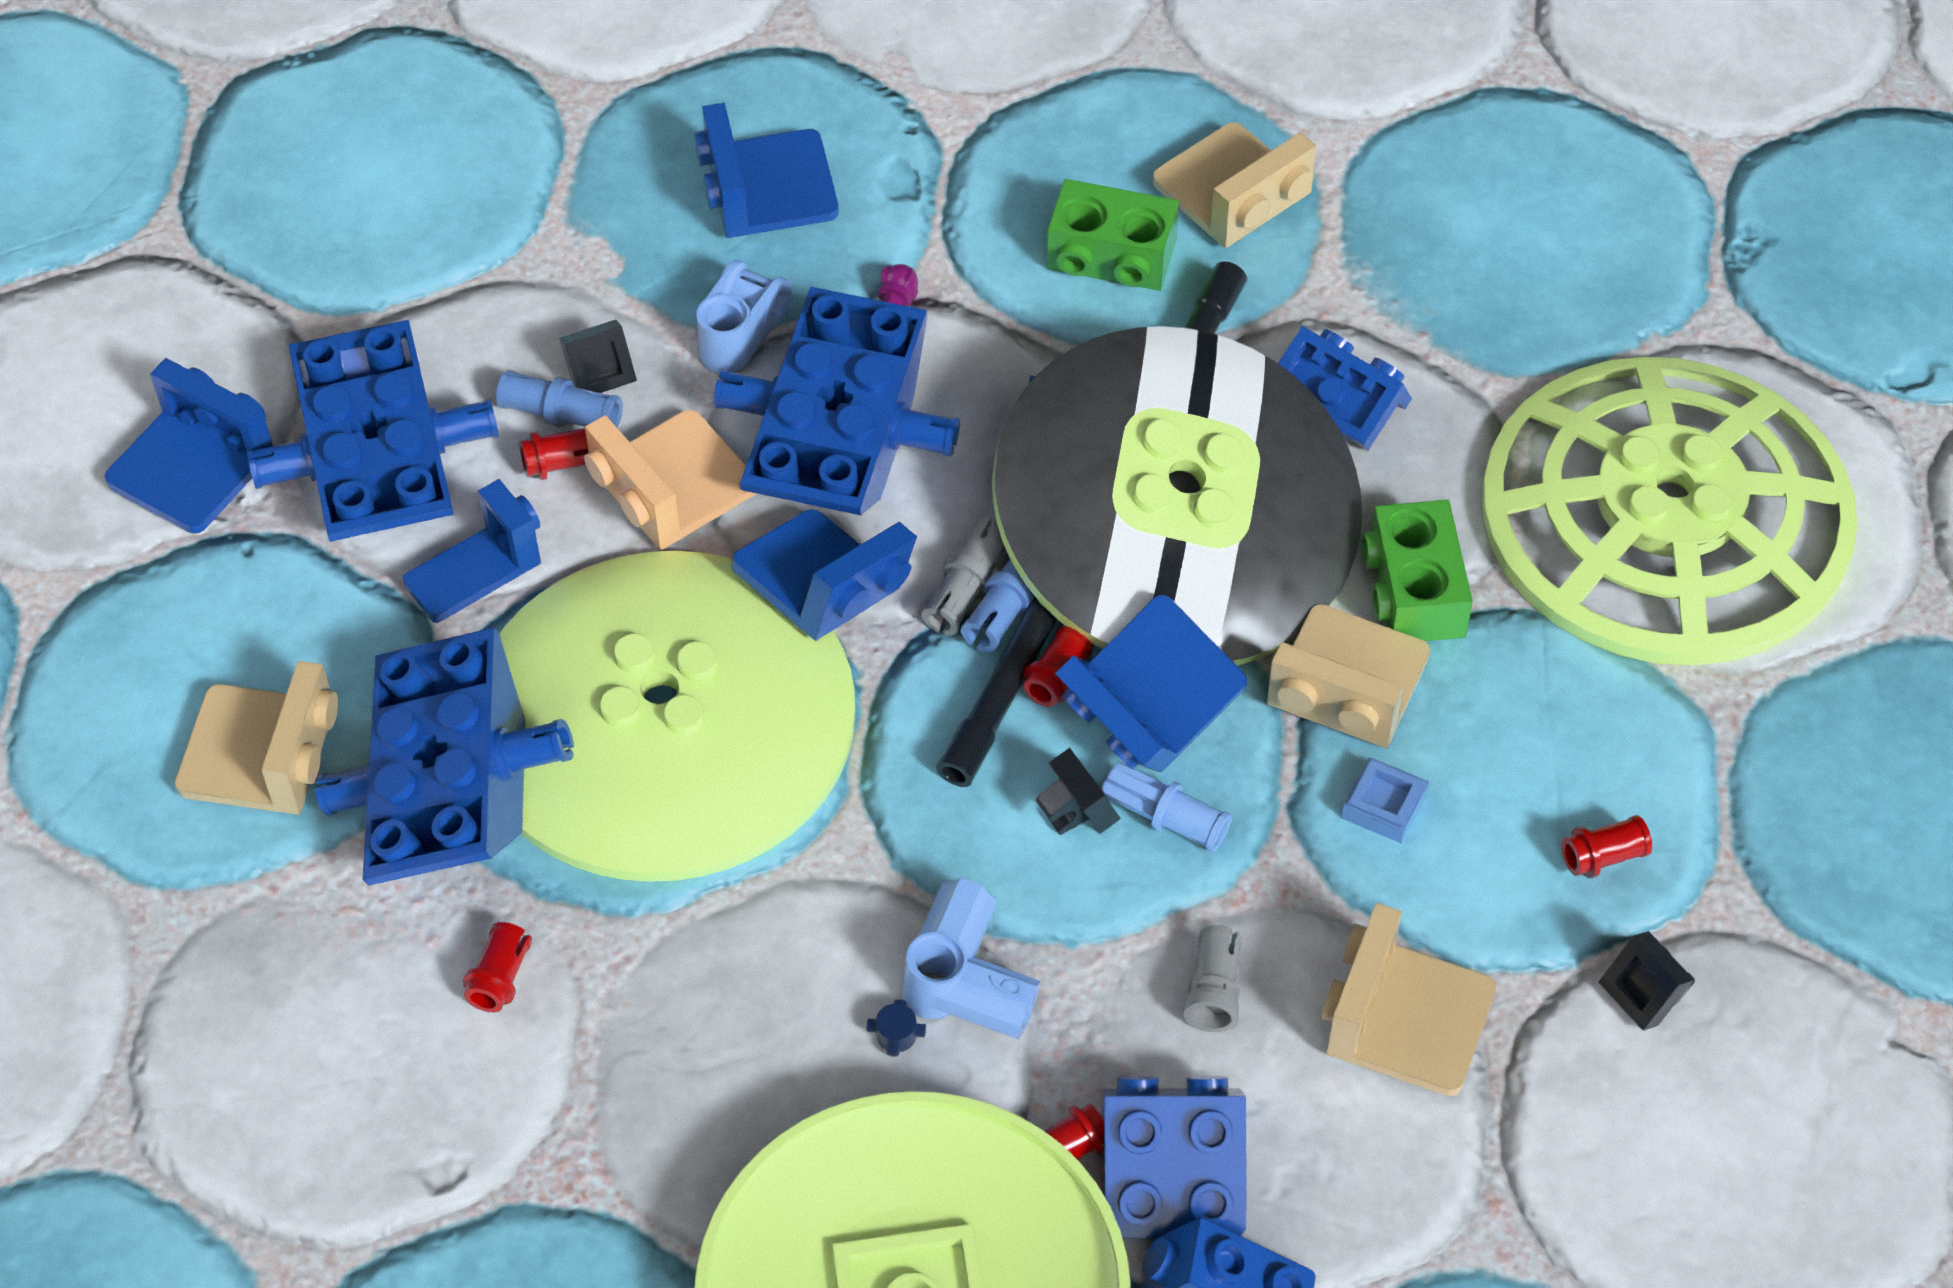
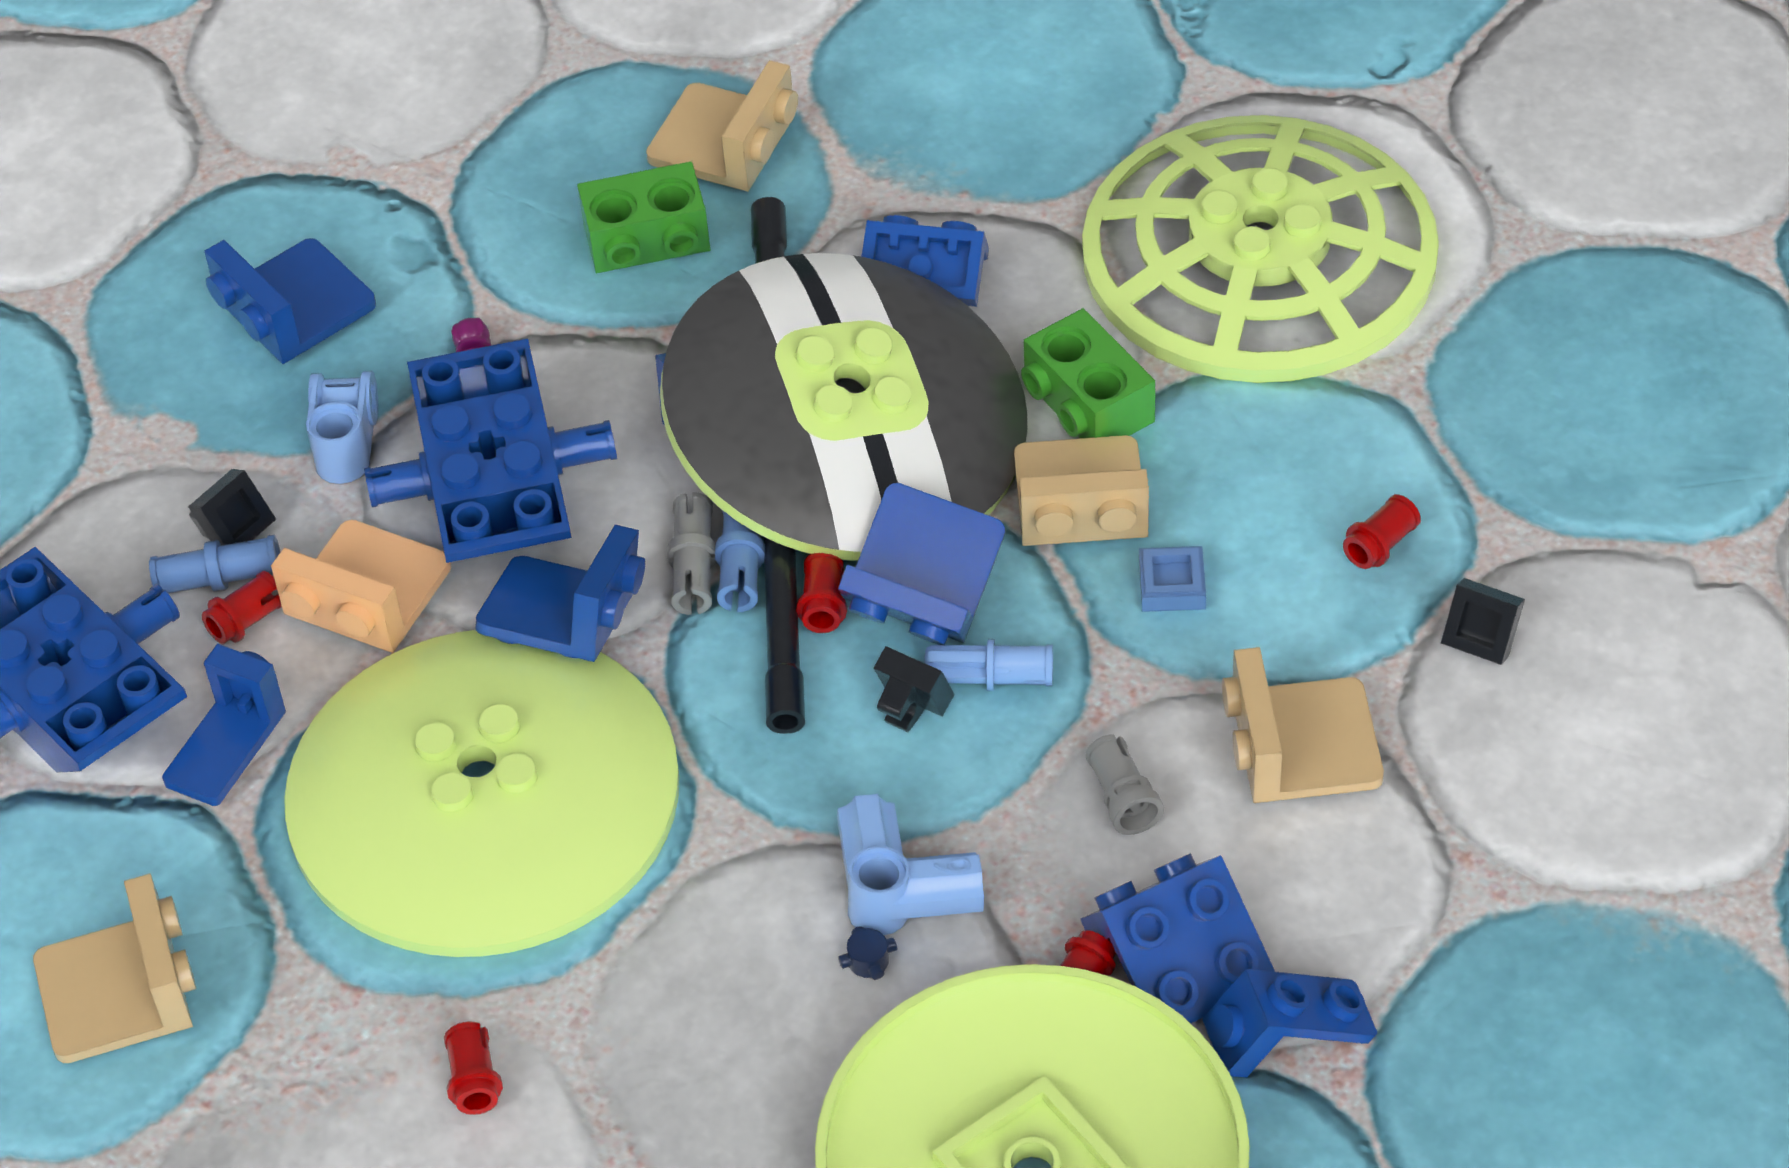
camera: 25 degrees left, 5 degrees down
blue slope [315,627,574,886] -> none

